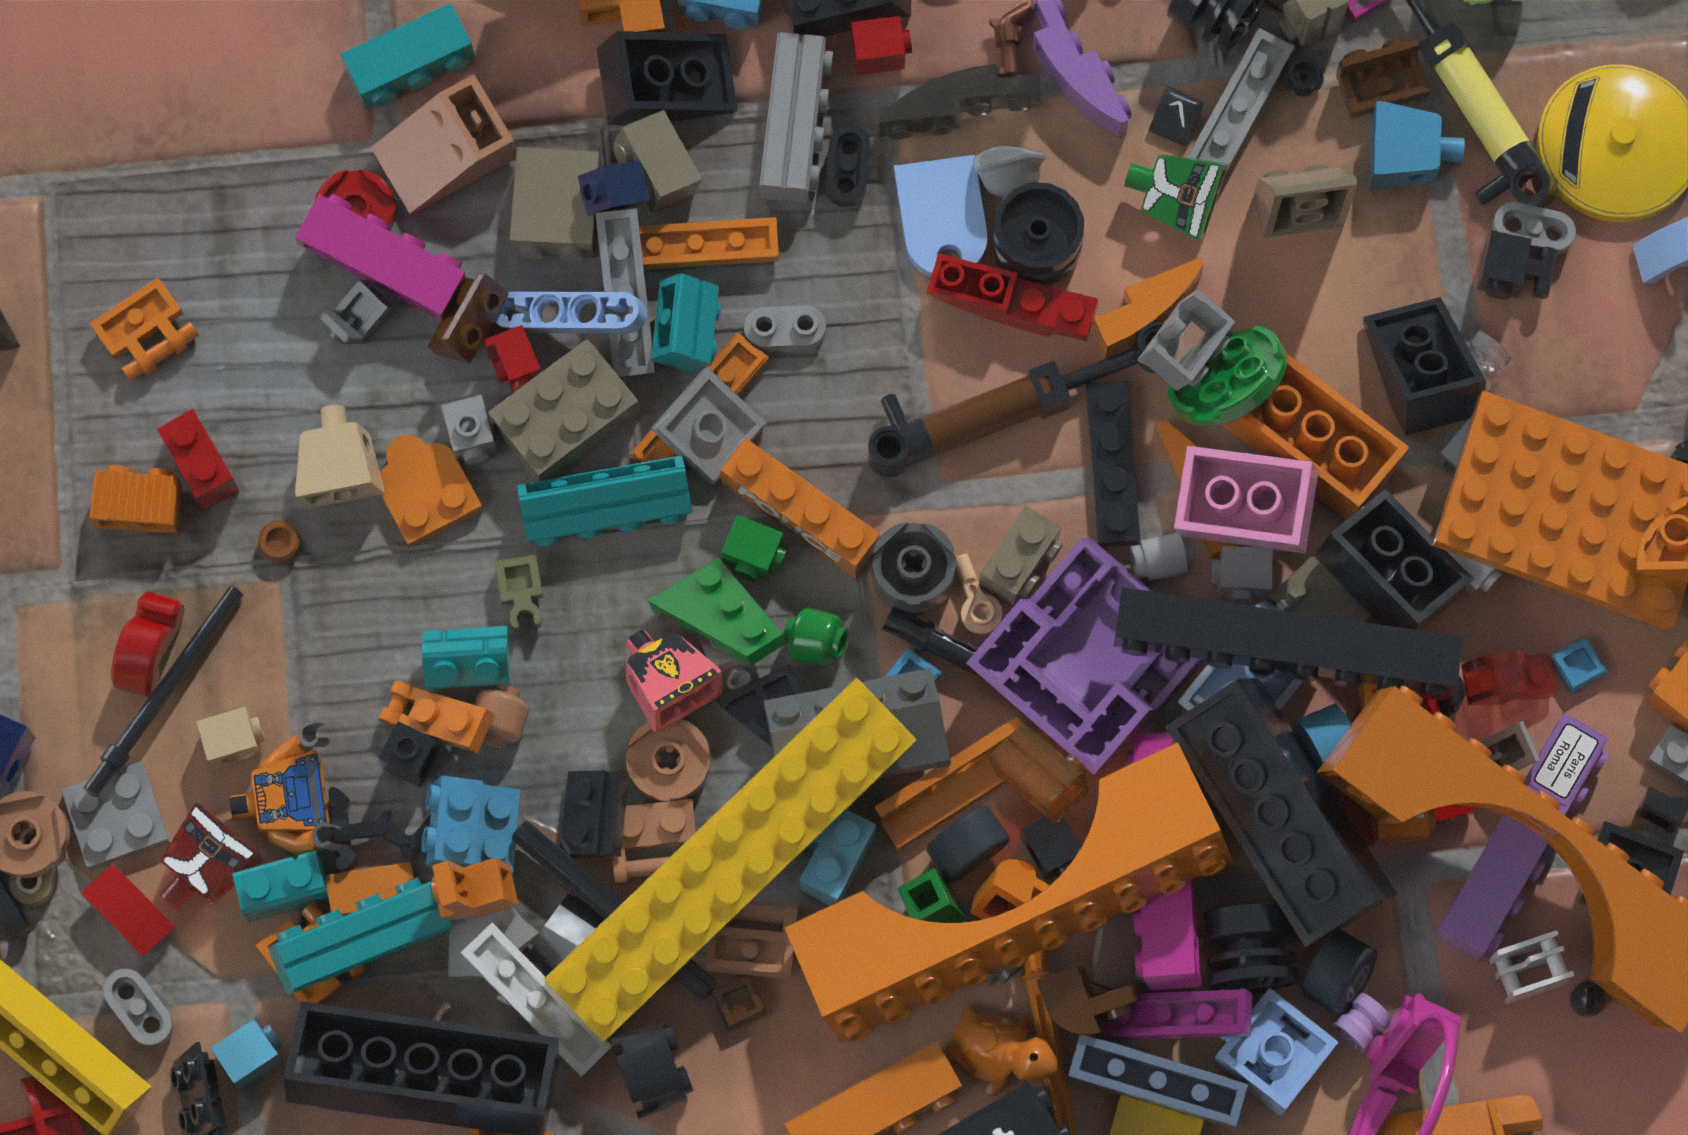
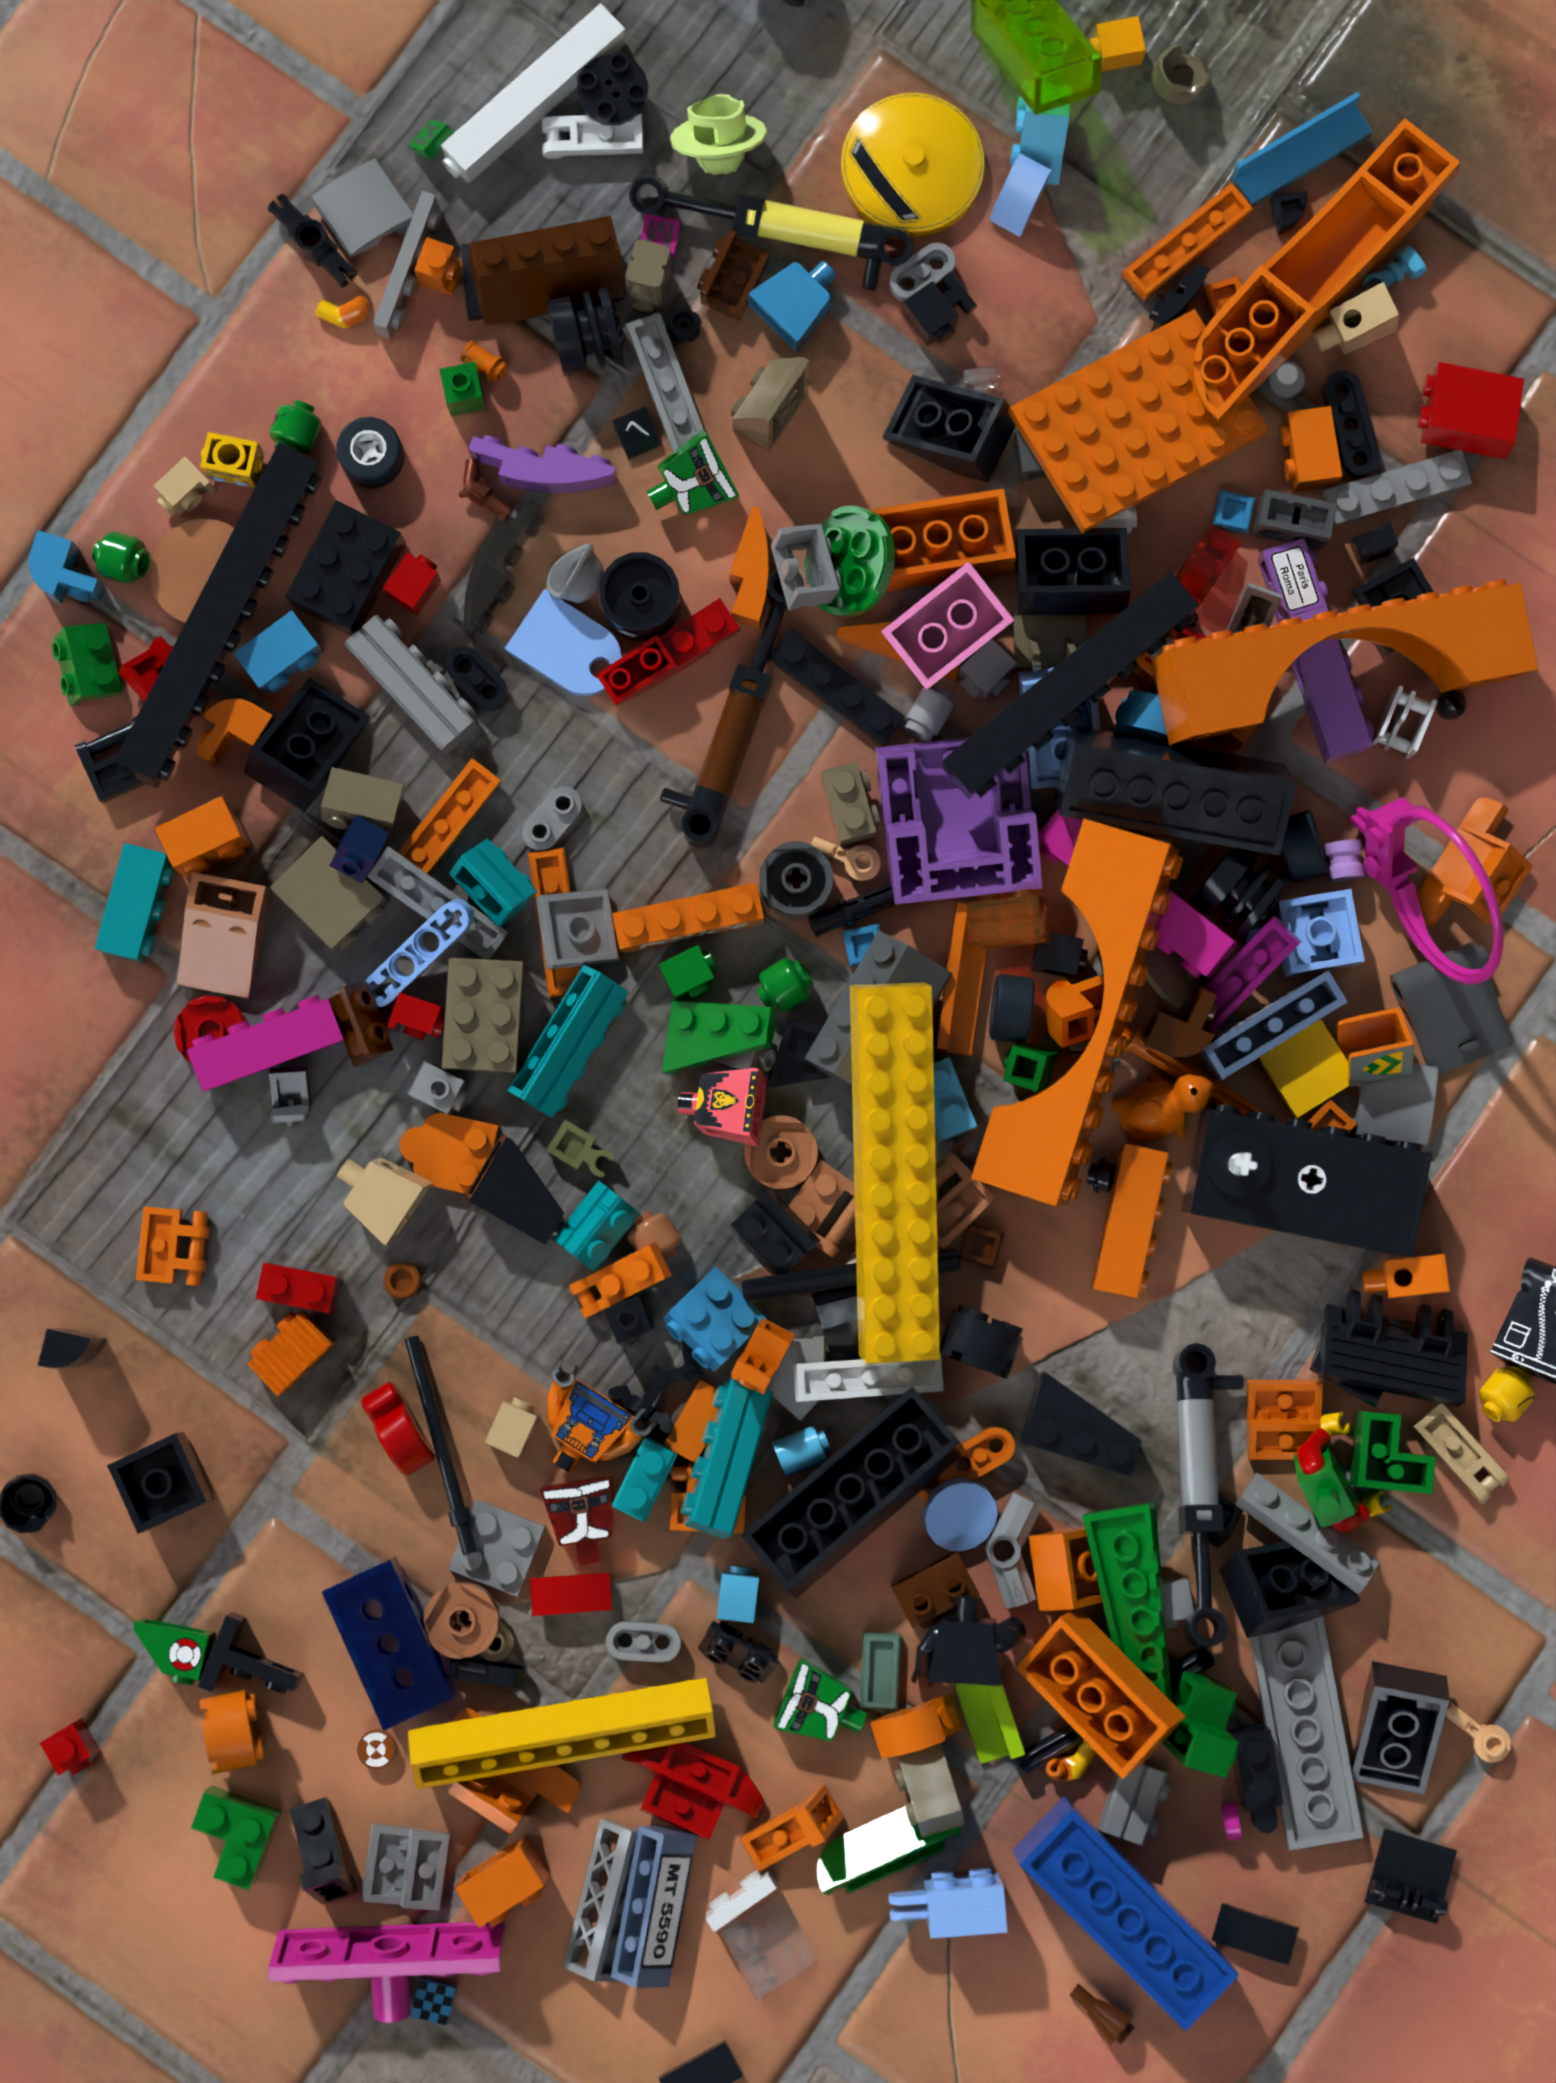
camera: 50 degrees left, 10 degrees up
none -> orange brick [154,796,252,878]
none -> black slope [465,1134,564,1245]
none -> medium azure brick [772,1426,831,1477]
none -> black plate [1087,1157,1115,1193]
none -> dark grey brick [1252,489,1338,549]

